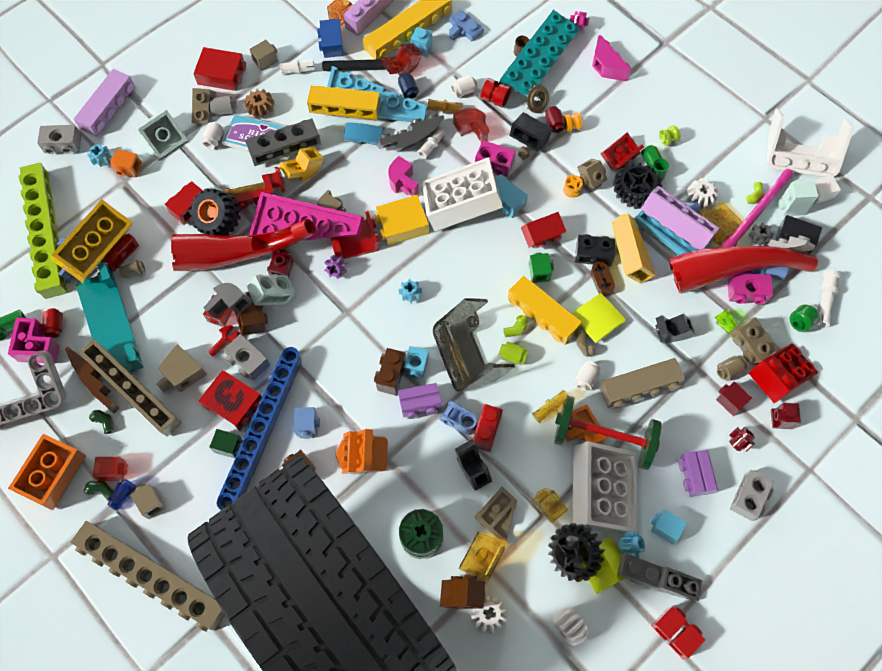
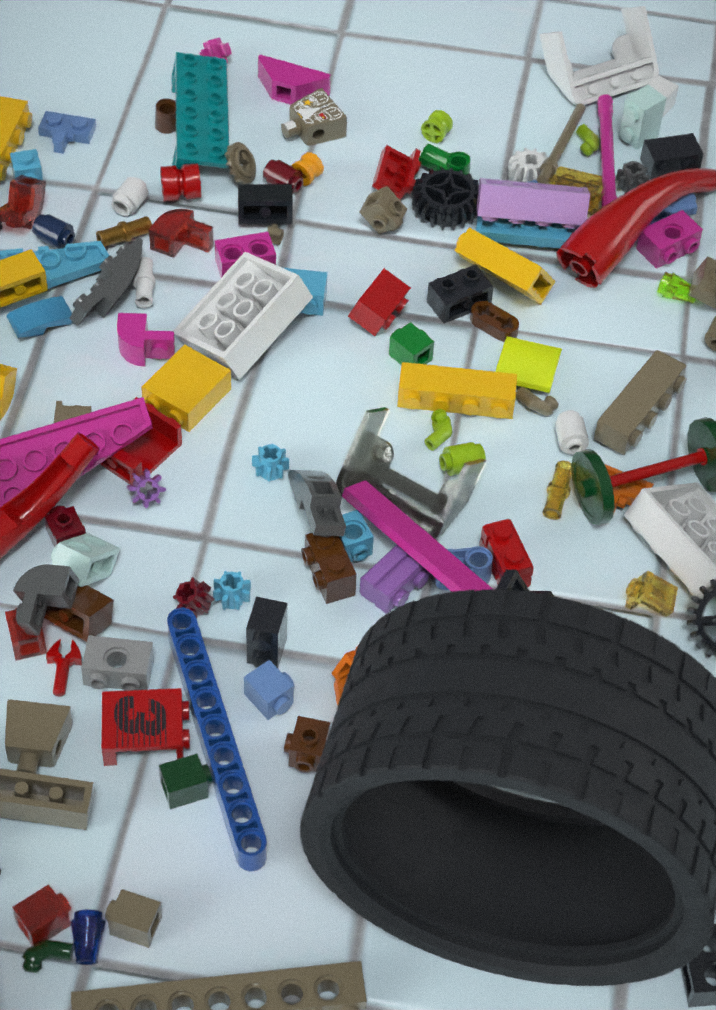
camera: 40 degrees left, 15 degrees down
light orange wheel [563,175,583,198] -> none
black brick [655,313,695,343] -> none
slope [768,235,815,252] -> none
none -> dark red gear [173,577,215,618]
none -> medium azure gear [213,571,251,610]
none -> black brick [246,596,288,668]
none -> dark tan torso [281,88,347,146]
none -> dark grey slope [288,470,346,537]
none -> dark pink tile [342,480,493,592]
none -> dark tan bar [537,103,586,184]

